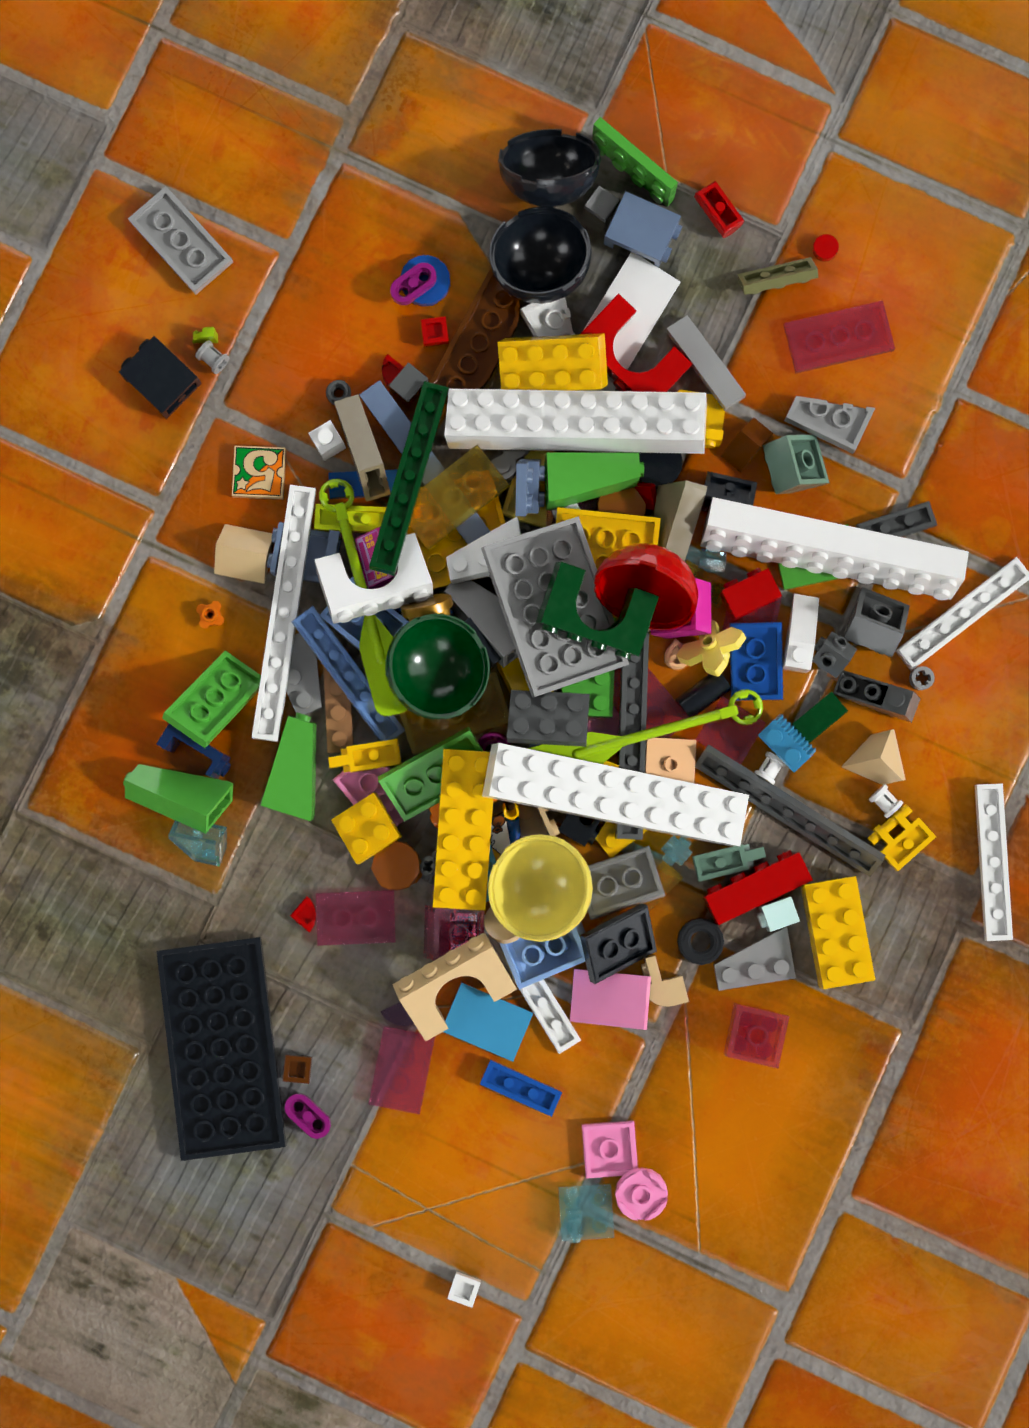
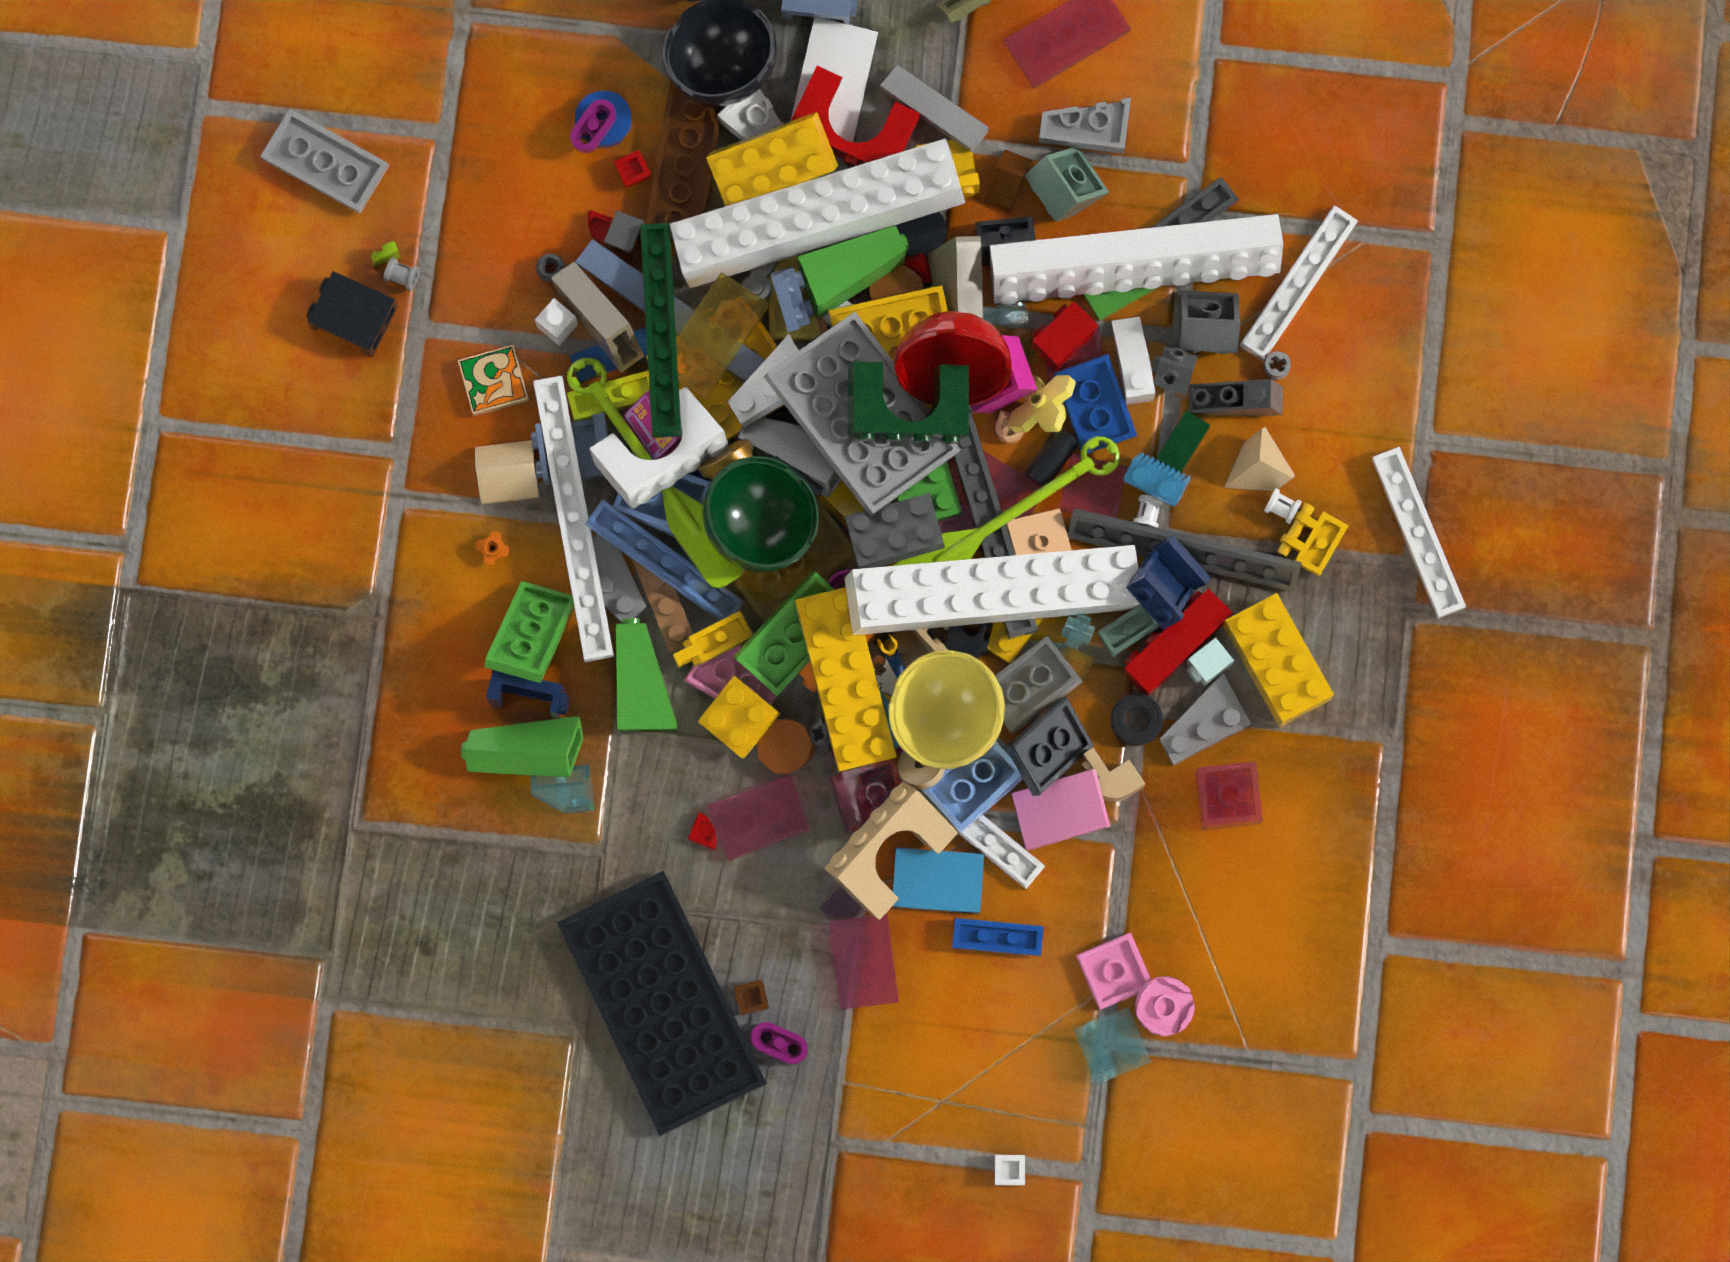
camera: 20 degrees left, 5 degrees down
none -> dark blue panel [1126,535,1211,630]

